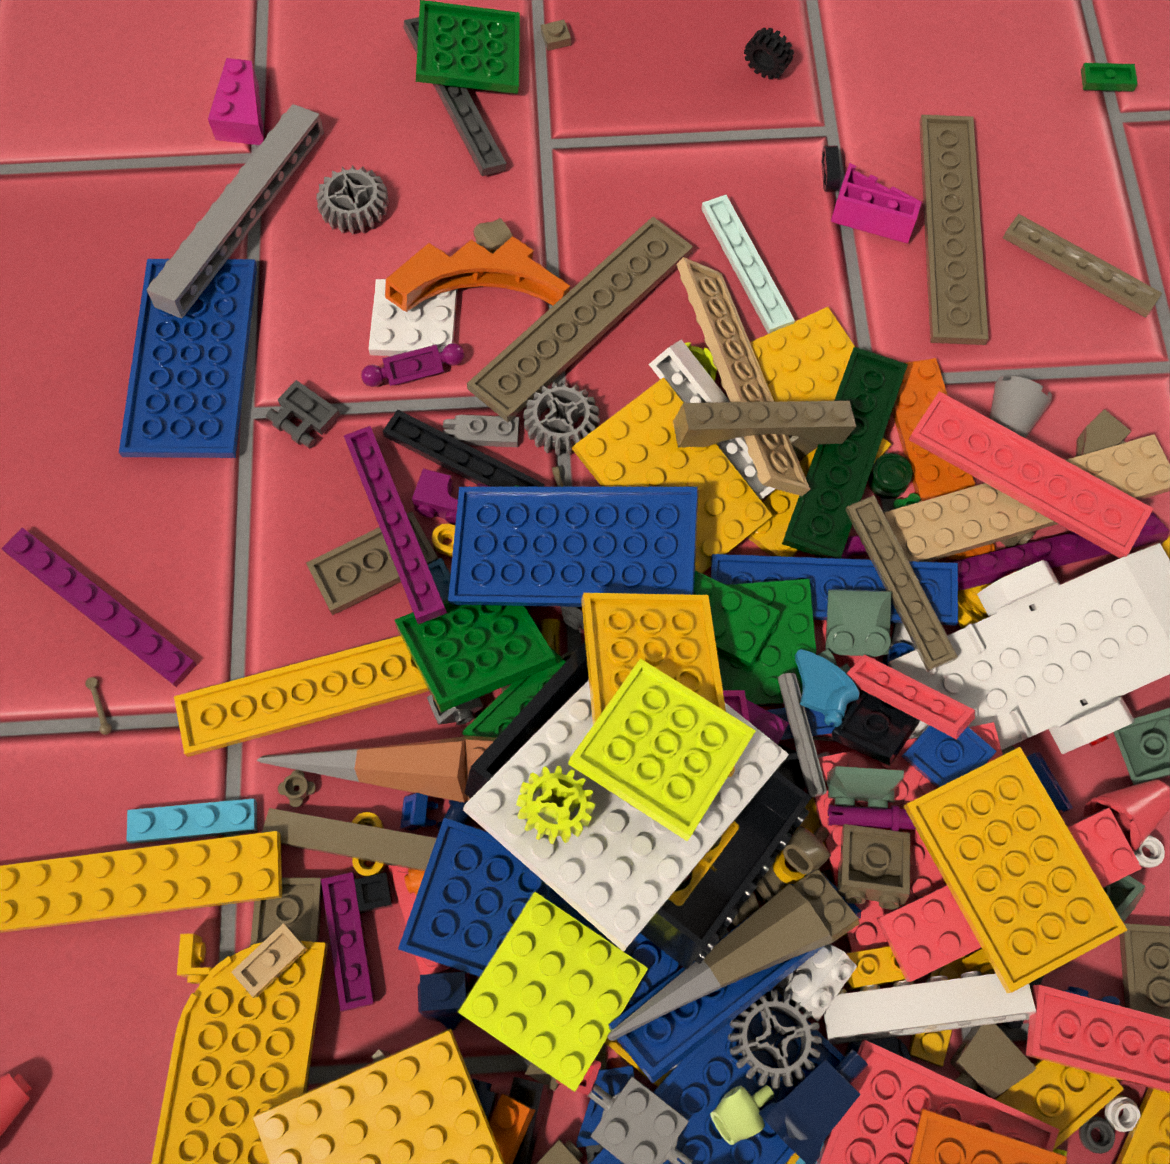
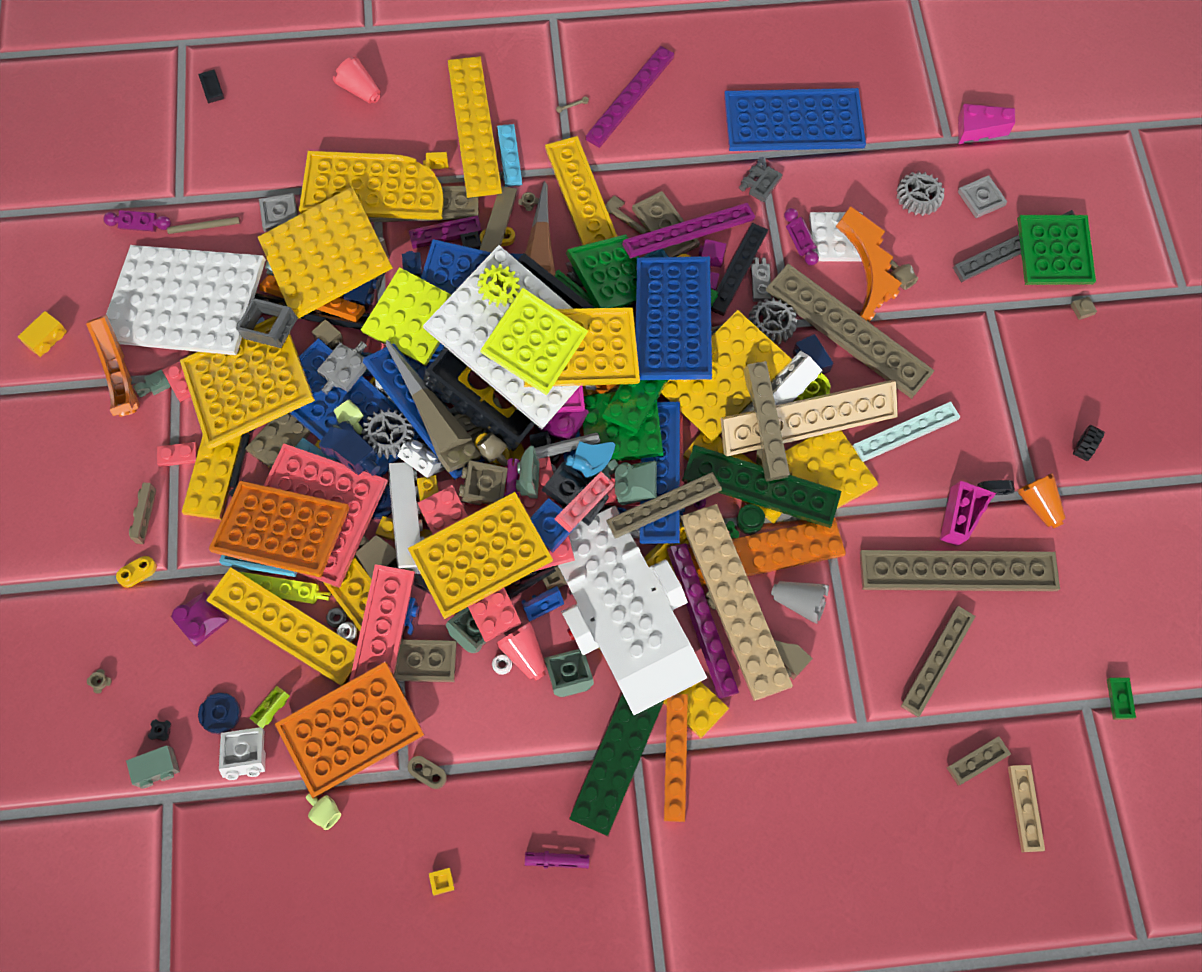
camera: 85 degrees right, 0 degrees up
light grey brick [147,104,324,319] -> none
tan plate [231,923,308,998] -> none
coral plate [909,391,1153,558] -> none
none -> dark tan piece [605,195,648,234]
none -> dark blue brick [793,334,834,374]
none -> light grey plate [958,175,1007,218]
none -> orange cone [1017,473,1066,529]

